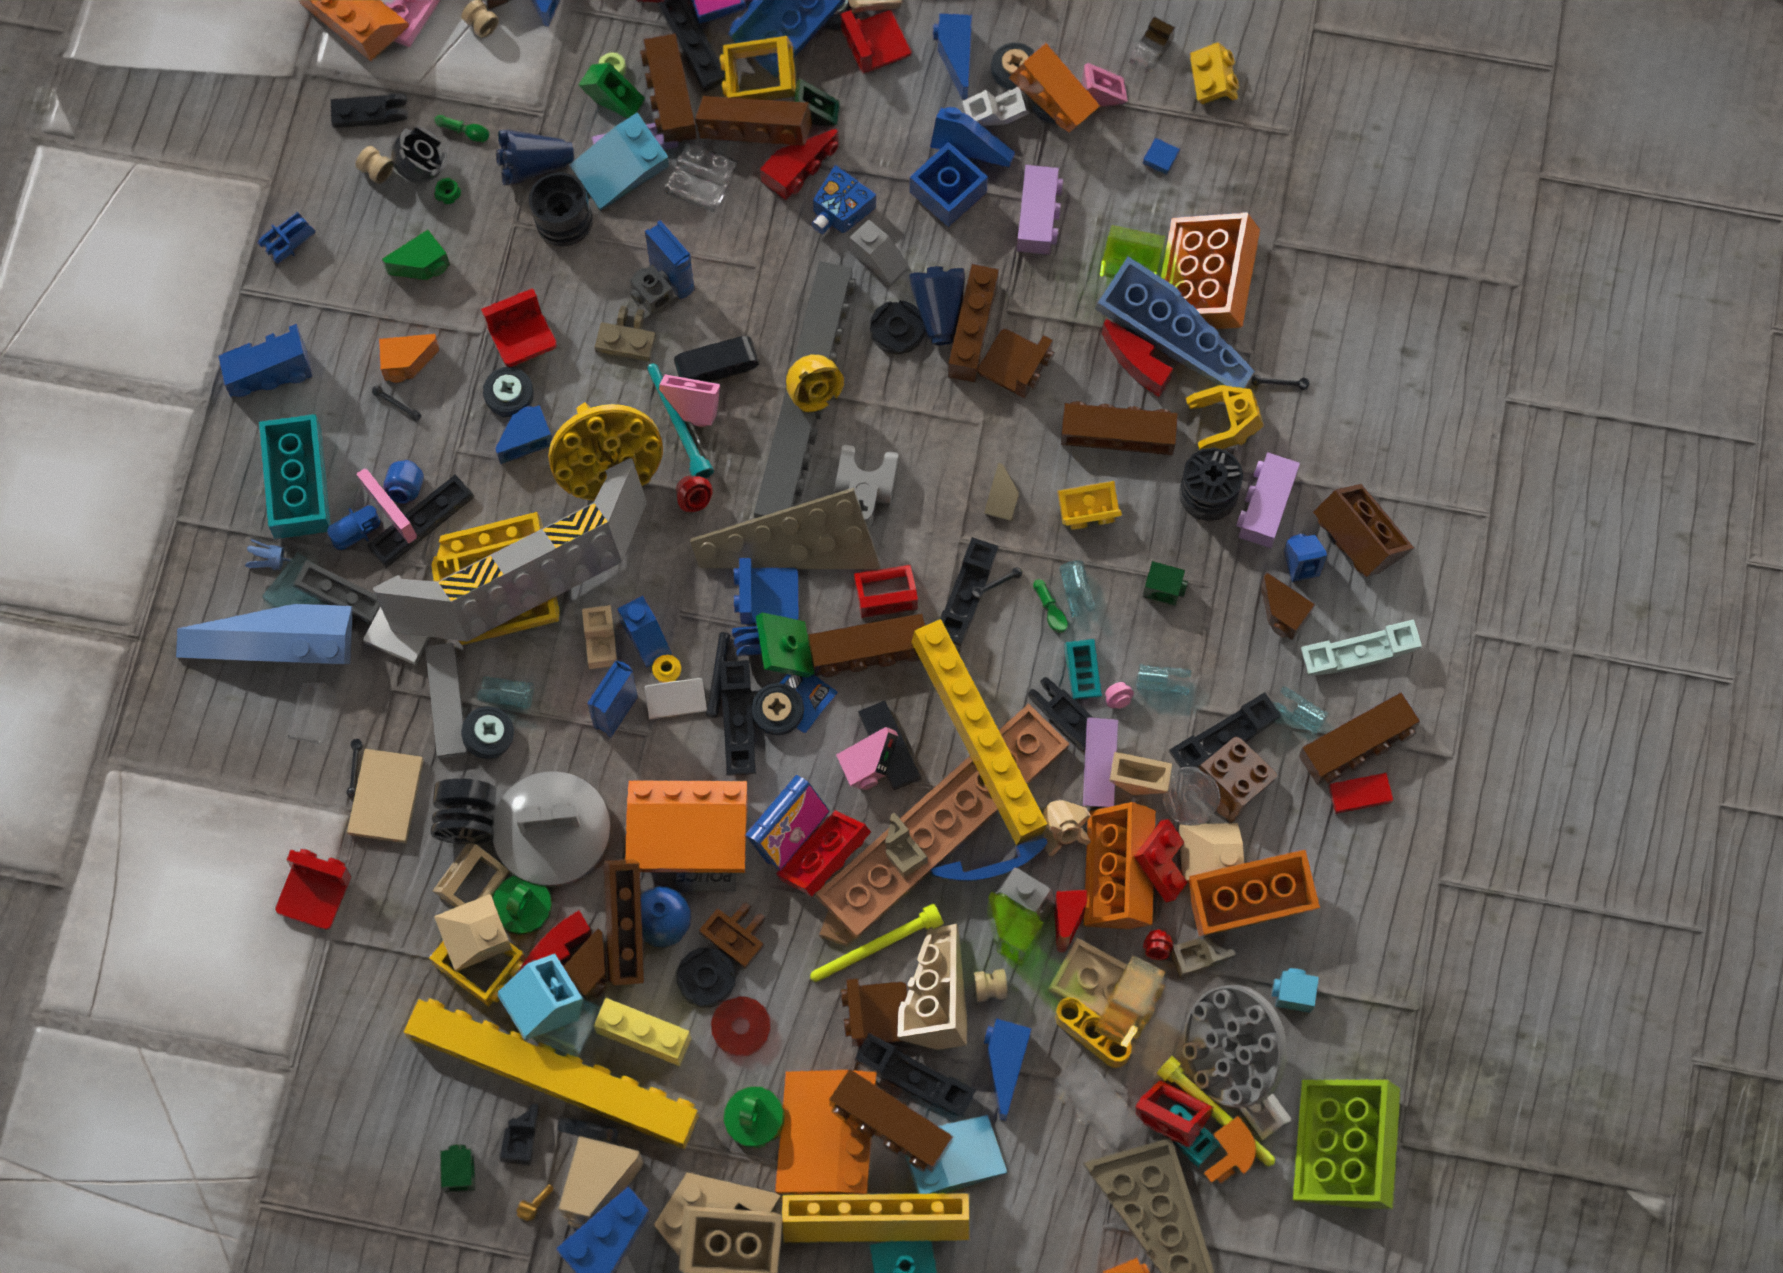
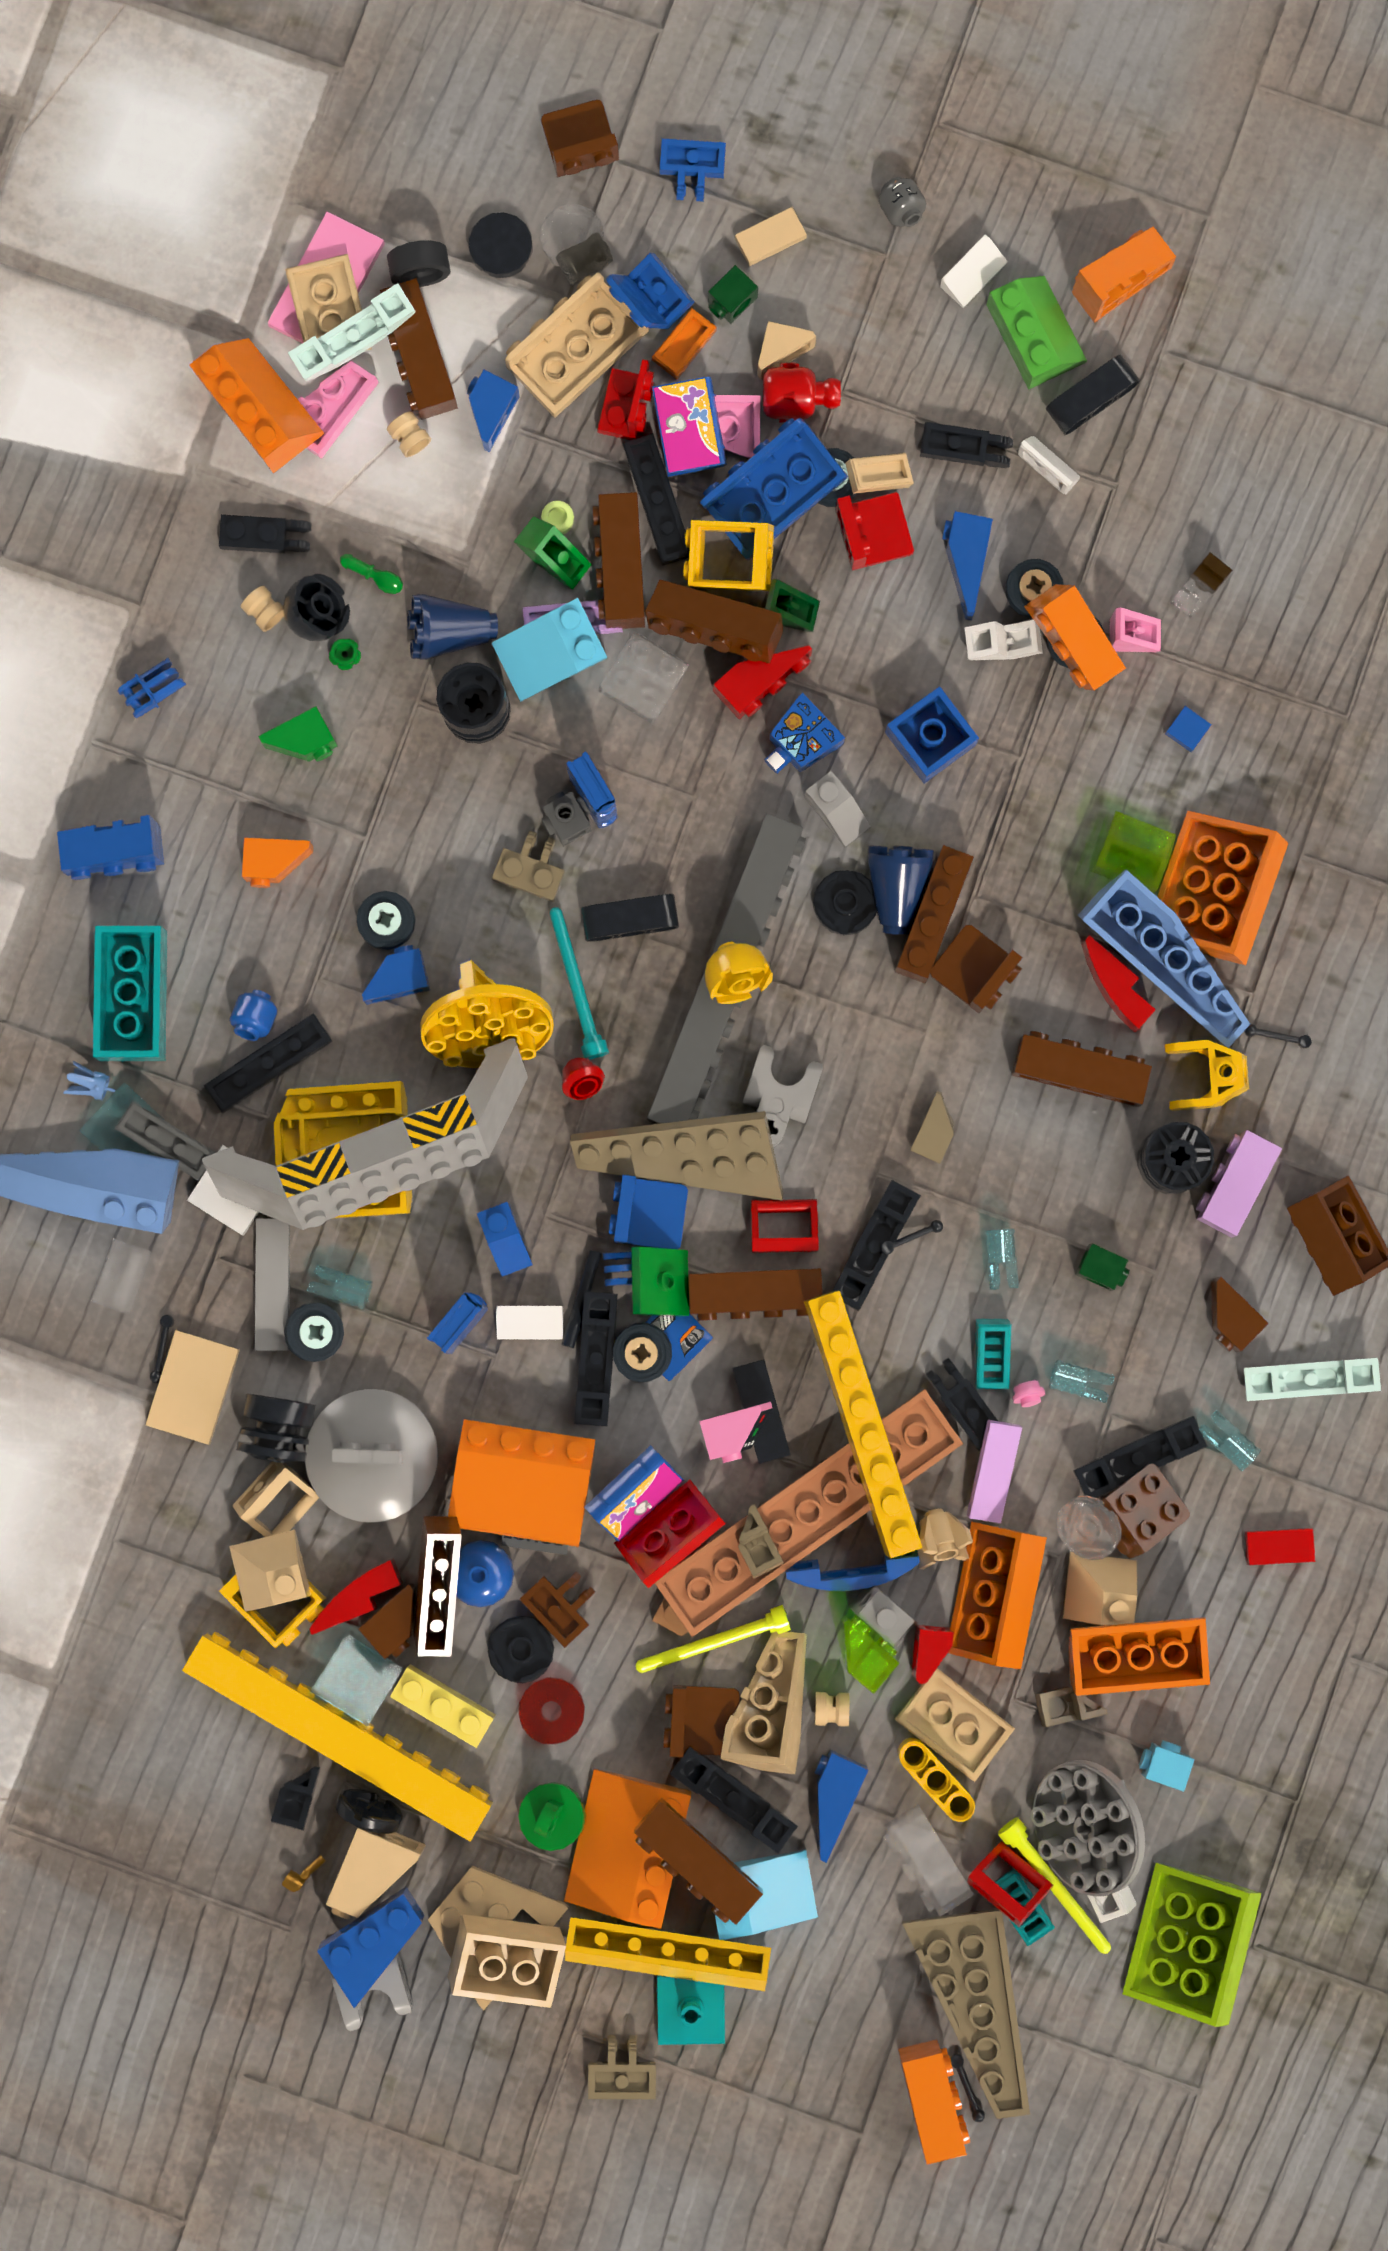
camera: 10 degrees right, 15 degrees up
red bracket [275,849,352,930] -> none
blue arm [327,505,381,550] -> none
bright pink tile [357,468,417,544] -> none
black hinge [372,385,422,421] -> none
dark green brick [440,1144,475,1193] -> none
red bracket [481,288,557,367] -> none
green tile [493,876,552,935] -> none
medium azure slope [498,954,583,1040] -> none
tan slope [582,605,617,669] -> none
yellow plate [652,655,681,683] -> none
bright pink slope [659,375,720,427] -> none
blue slope [930,107,1015,167] -> none
lavender brick [1017,165,1063,255] -> none
green piece [1033,579,1068,633] -> none
yellow bracket [1057,481,1122,530] -> none
clear yellow brick [1094,955,1165,1048] -> none
tan slope [1109,752,1172,795] -> none
red plate [1134,819,1187,903] -> none
red plate [1143,929,1173,960] -> none
yellow bracket [1190,42,1239,105] -> none
orange brick [1204,1115,1256,1184] -> none
blue slope [1284,534,1327,582] -> none
reddish brown brick [1299,692,1420,785] -> none

